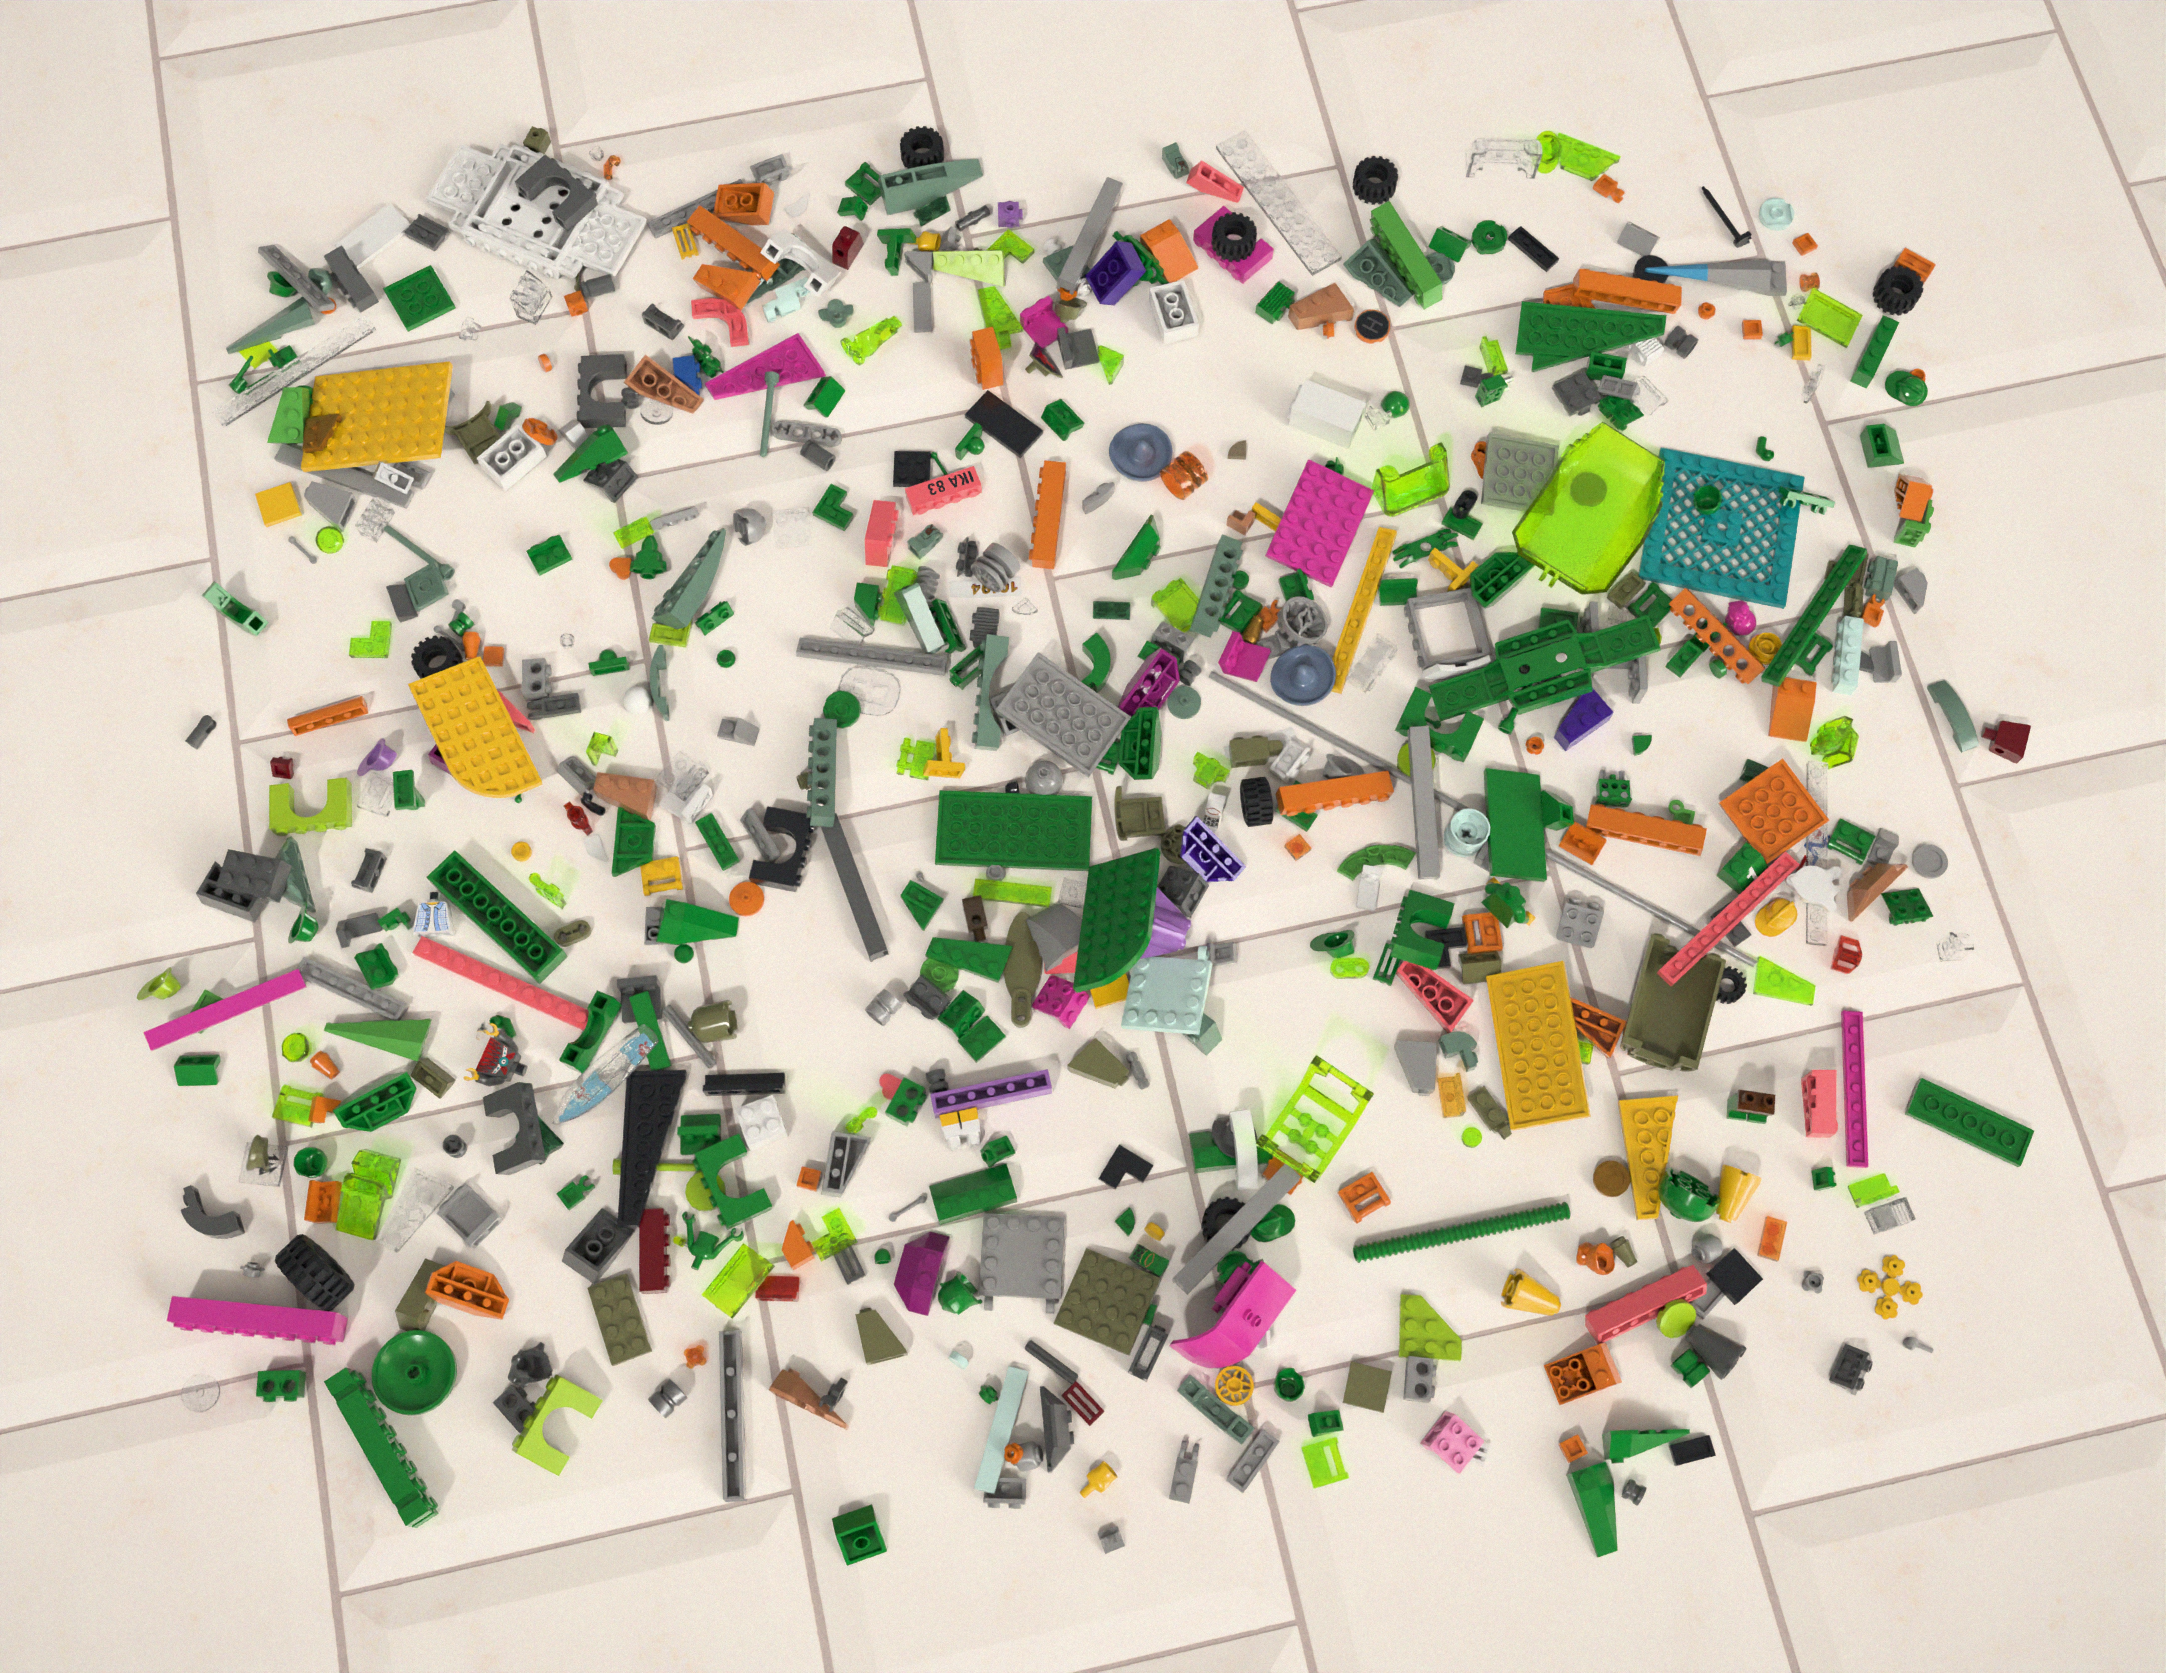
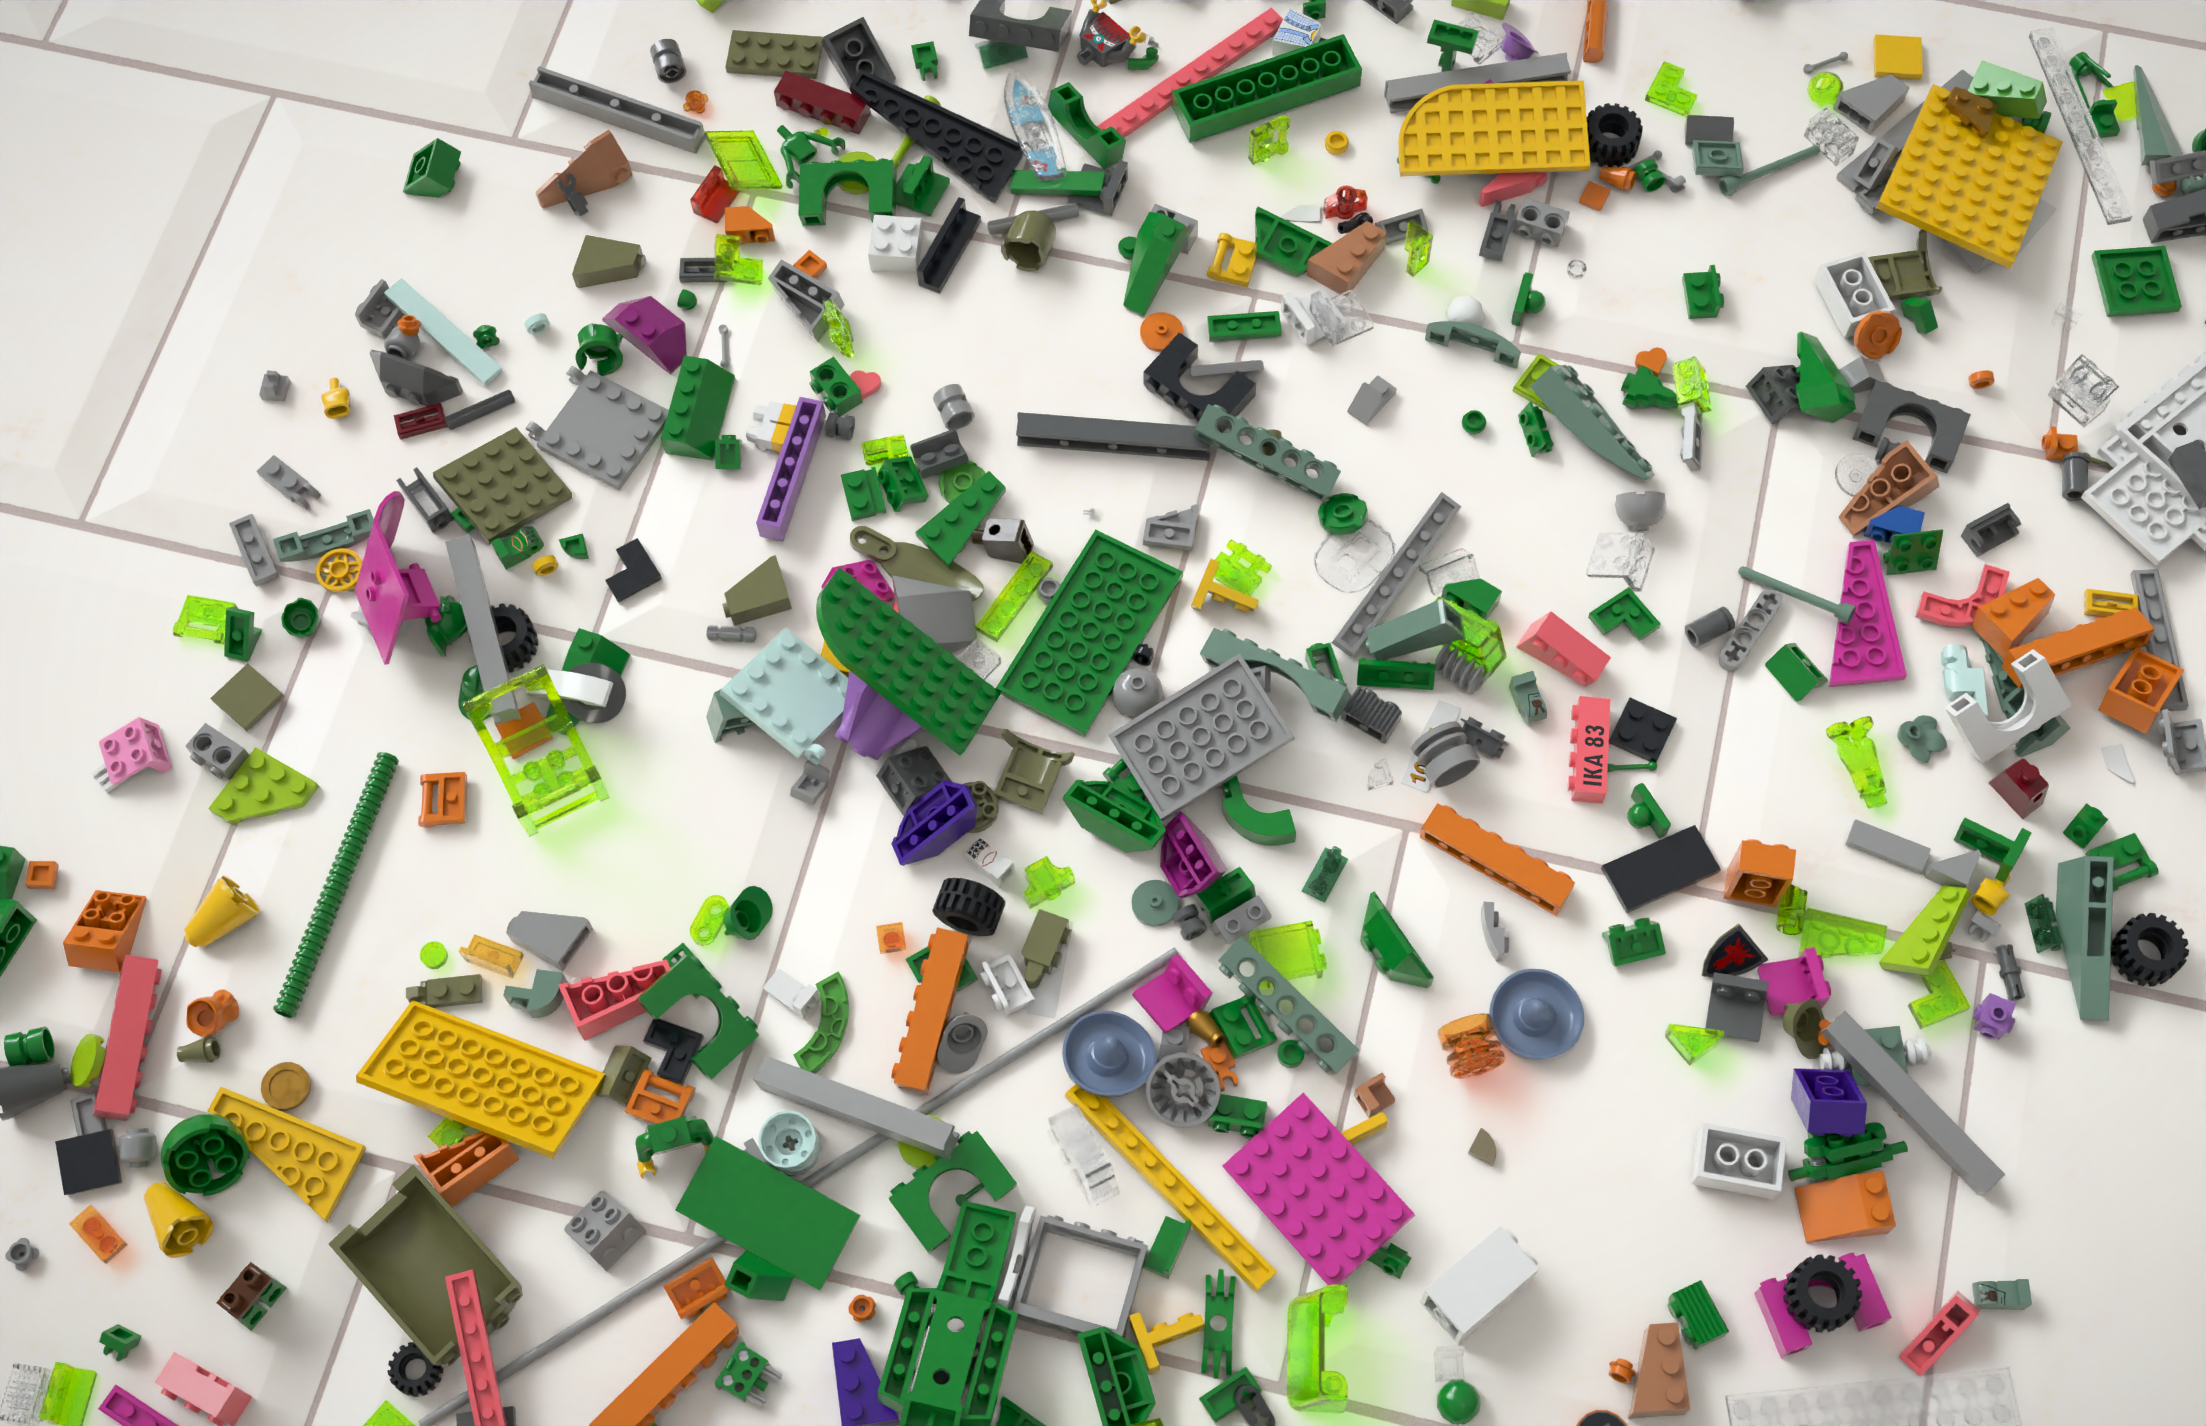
camera: 120 degrees right, 5 degrees down
olive beam [554,920,592,947] -> none
green wing [900,880,944,931] -> none
none -> clear neon green arm [861,434,908,466]
none -> light grey wing [1143,504,1199,551]
none -> light grey tile [1384,52,1571,113]

